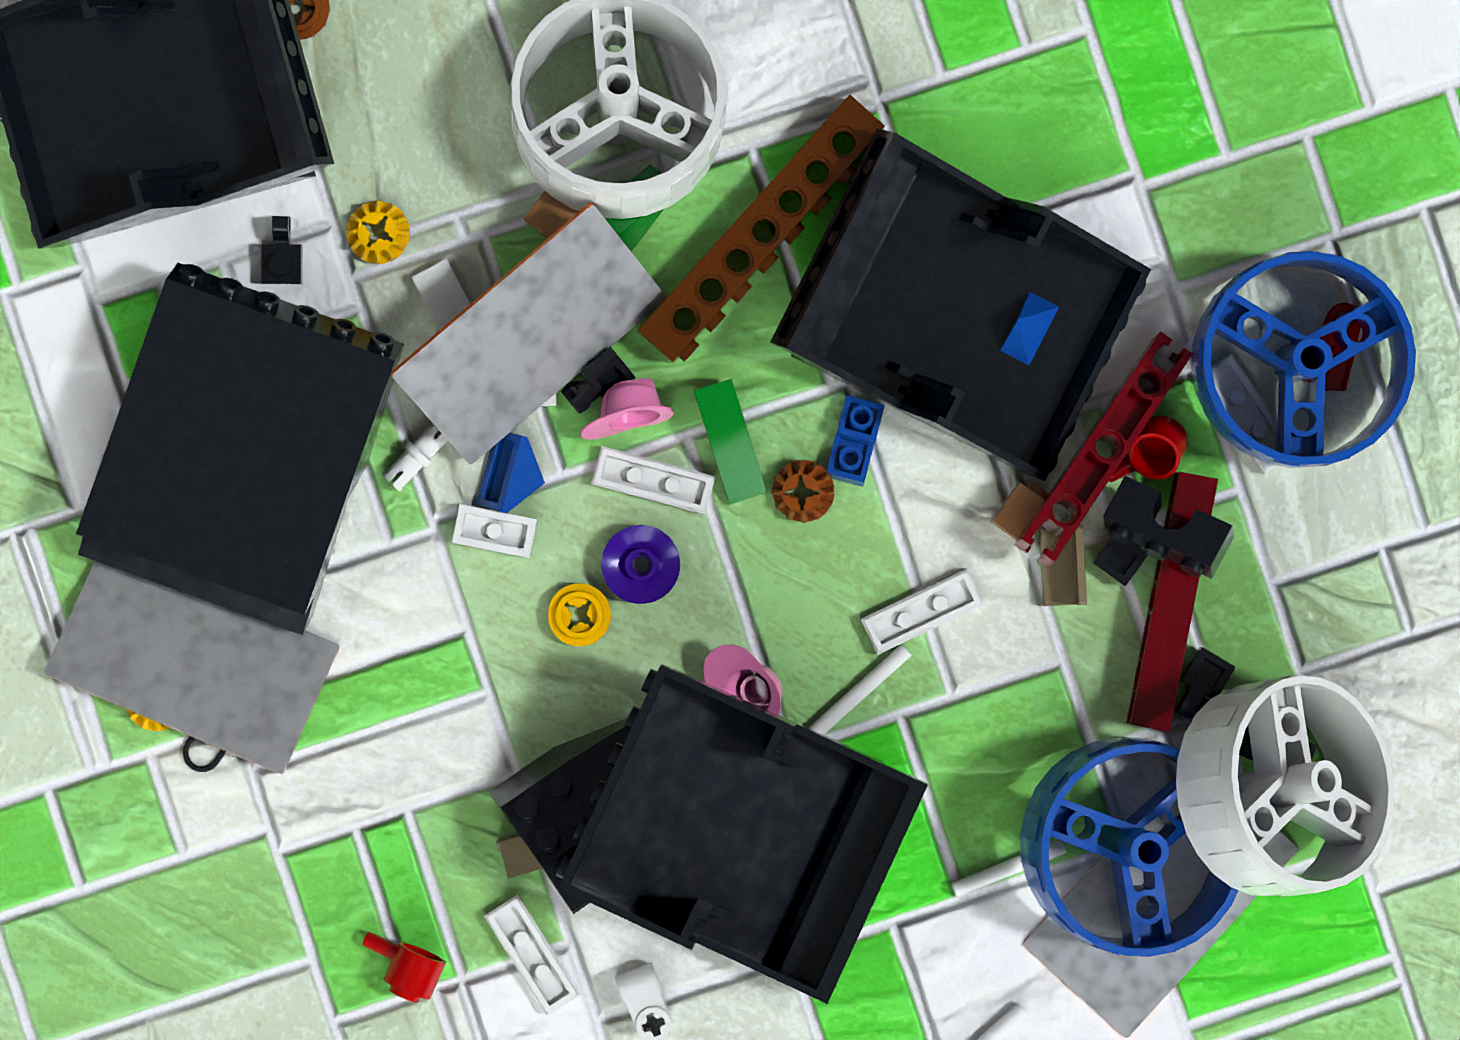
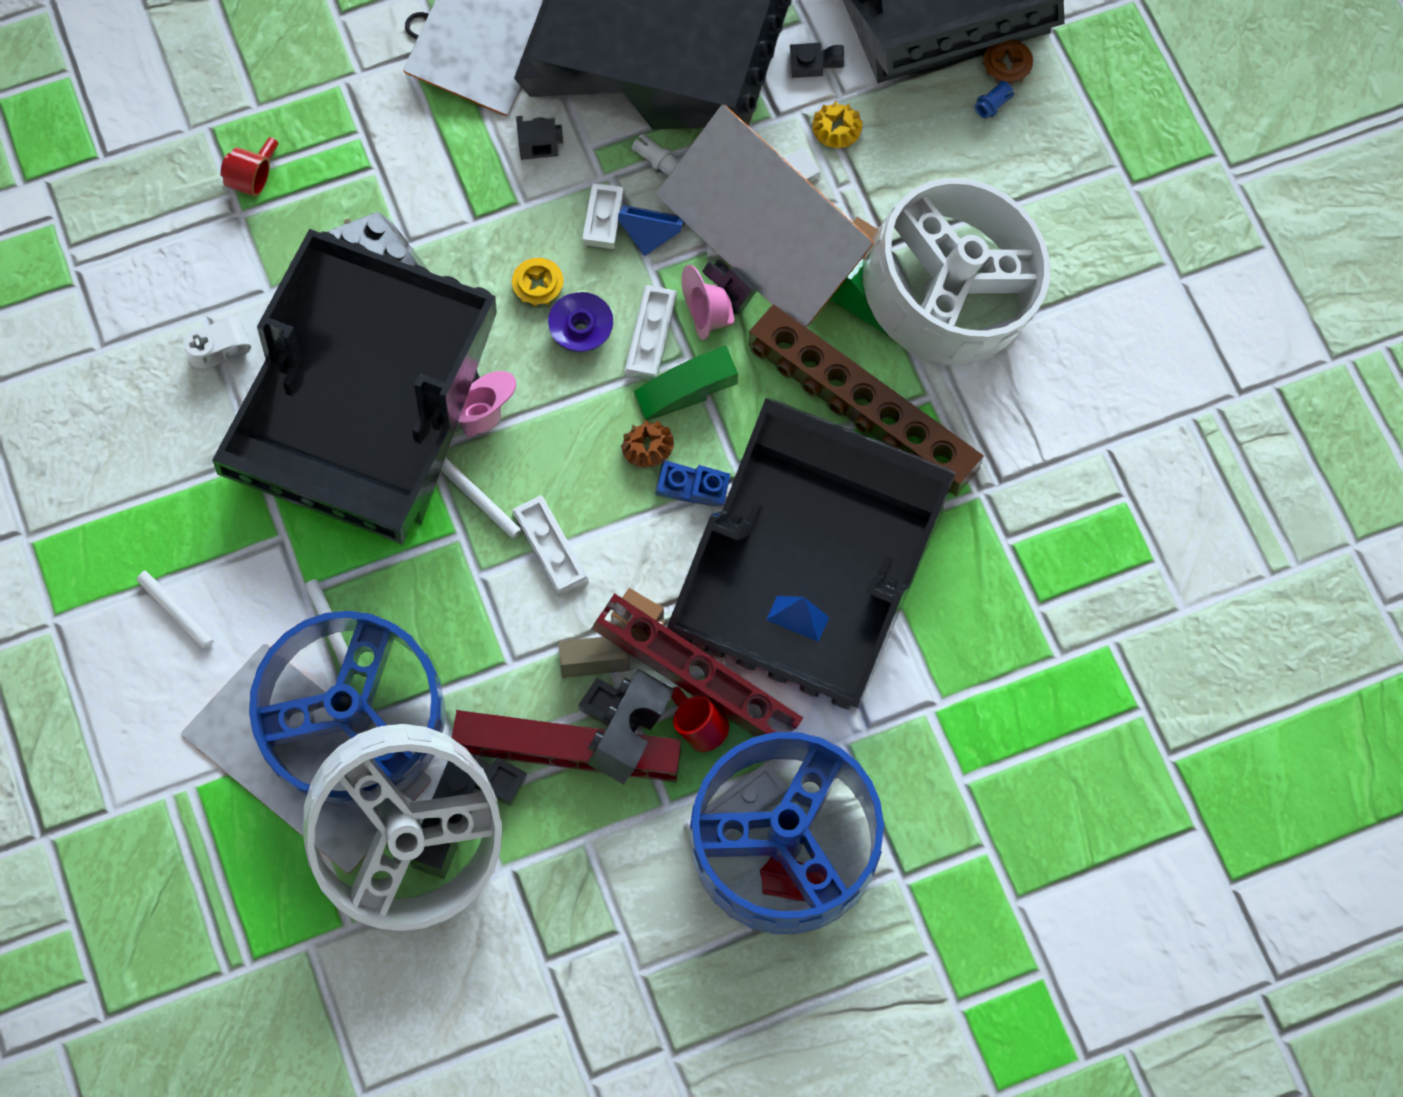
camera: 85 degrees right, 20 degrees down
white tile [484,894,581,1016] -> none
none -> black brick [516,116,563,160]
none -> blue pin [975,81,1014,119]

